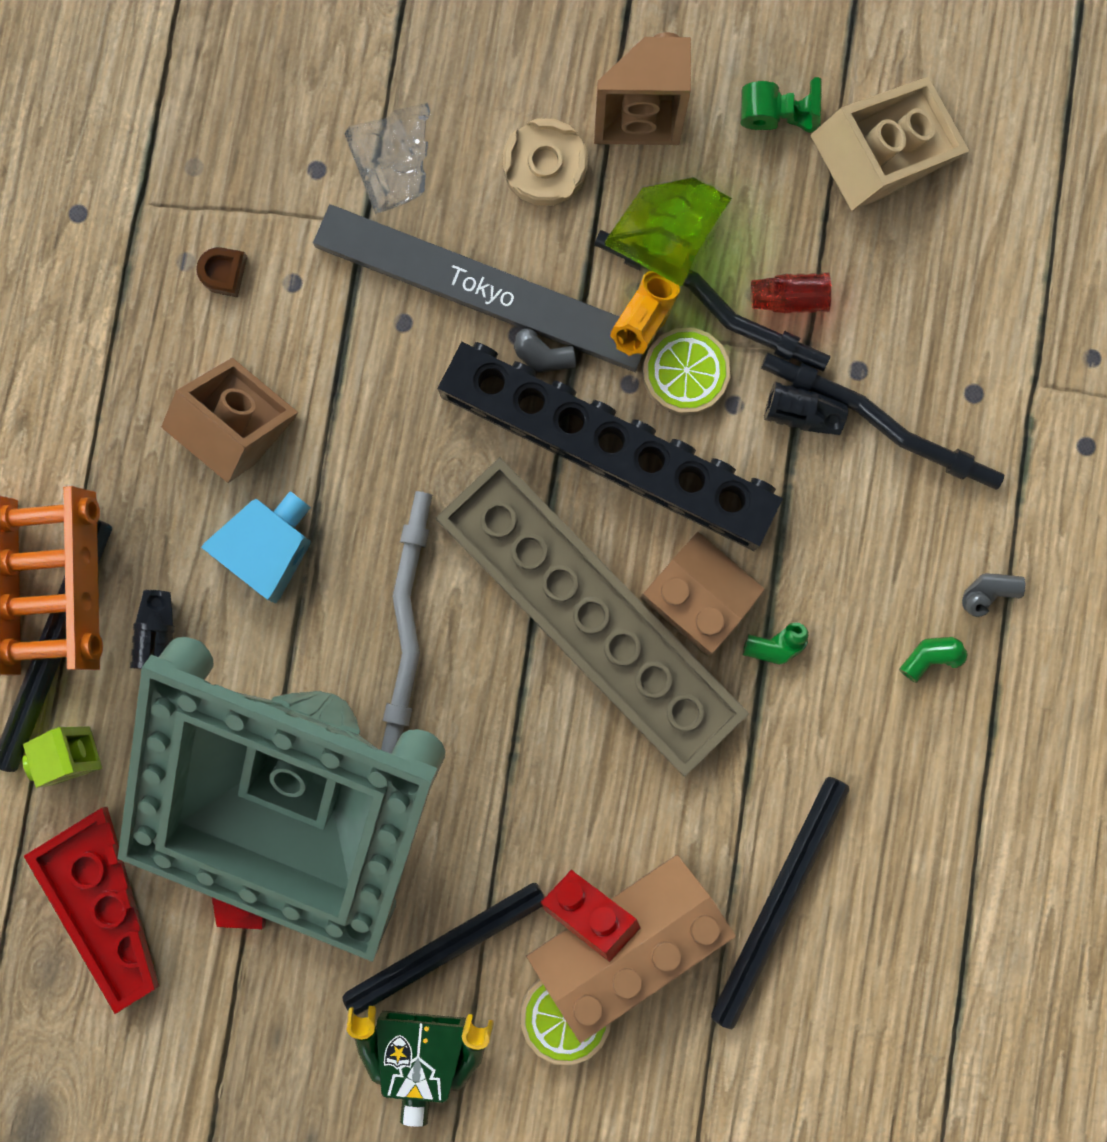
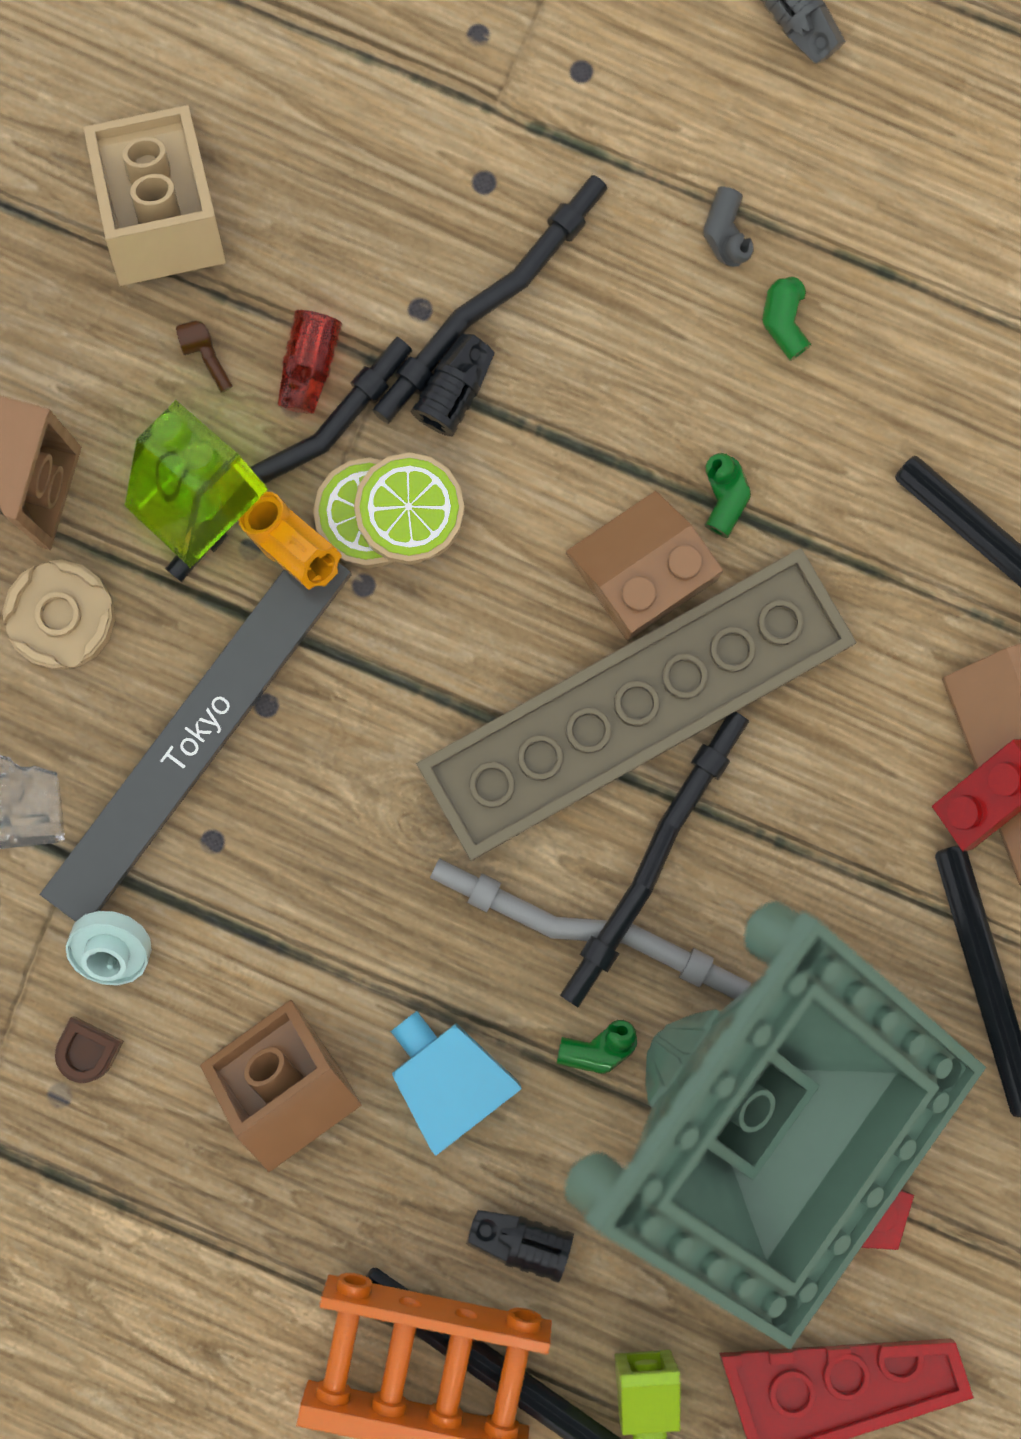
camera: 80 degrees left, 0 degrees up
black brick [437,341,783,551] -> none
dark grey arm [514,328,576,373] -> none
green leg [740,77,822,133] -> none
none -> light aqua plate [65,911,152,985]
none -> reddish brown hand [176,321,233,393]
none -> lime tile [354,452,465,565]
none -> green arm [556,1020,637,1074]
none -> black bar [560,711,749,1008]

